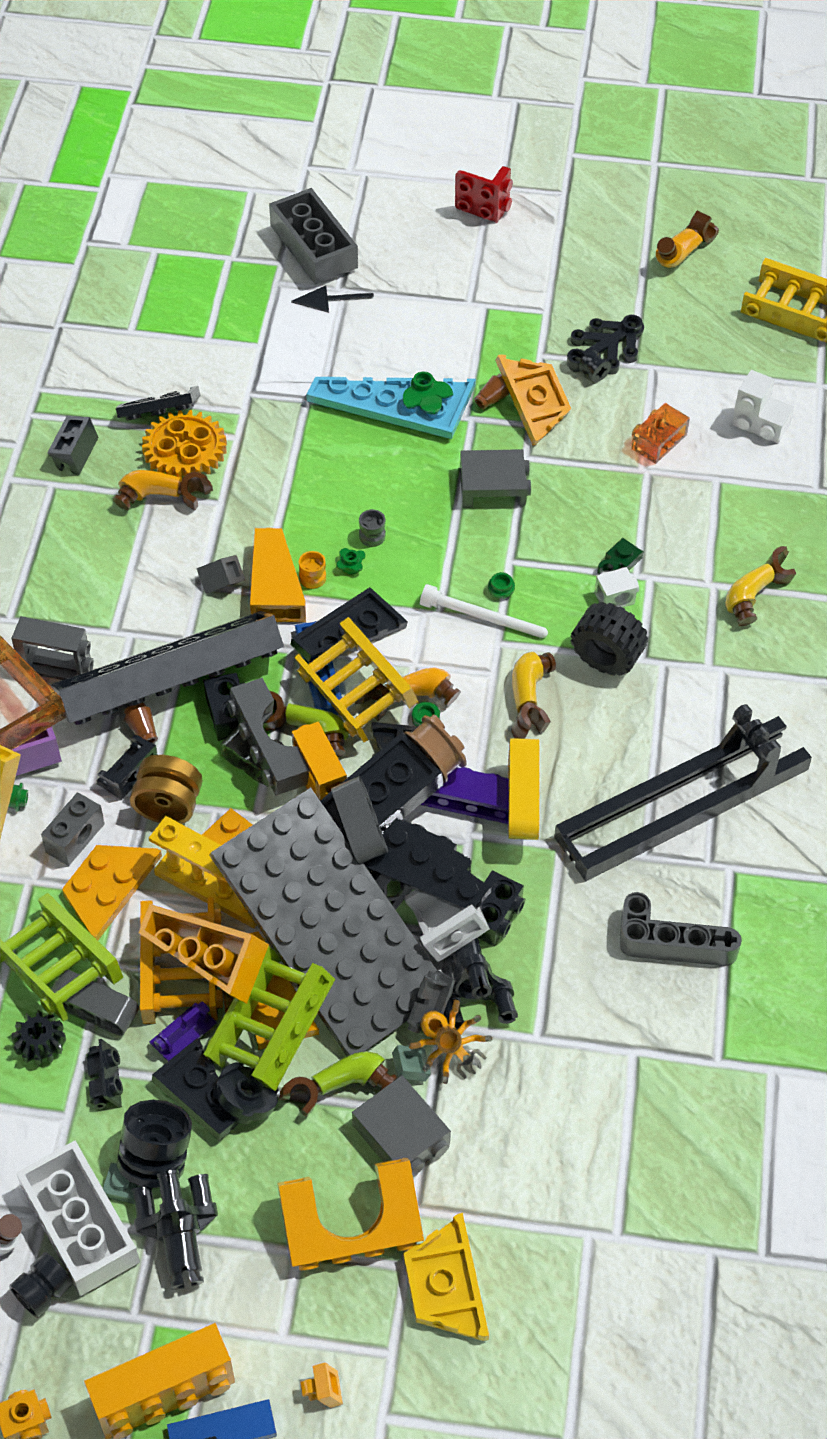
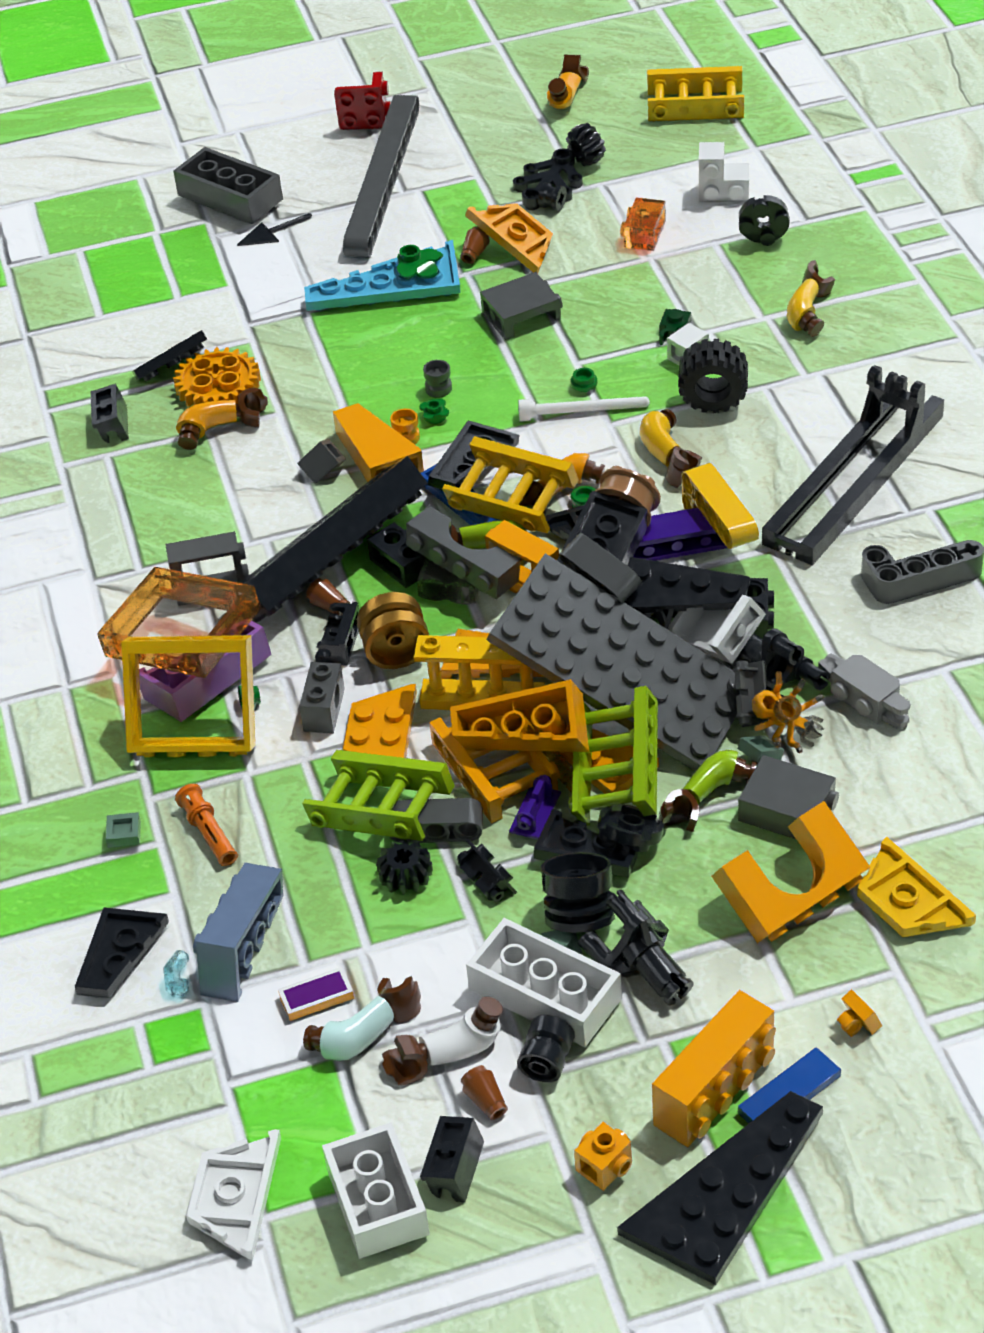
camera: 20 degrees left, 10 degrees down
none -> dark grey beam [343,95,419,257]
none -> black gear [566,123,606,167]
none -> black plate [739,195,790,246]
none -> light grey hinge [818,653,911,729]

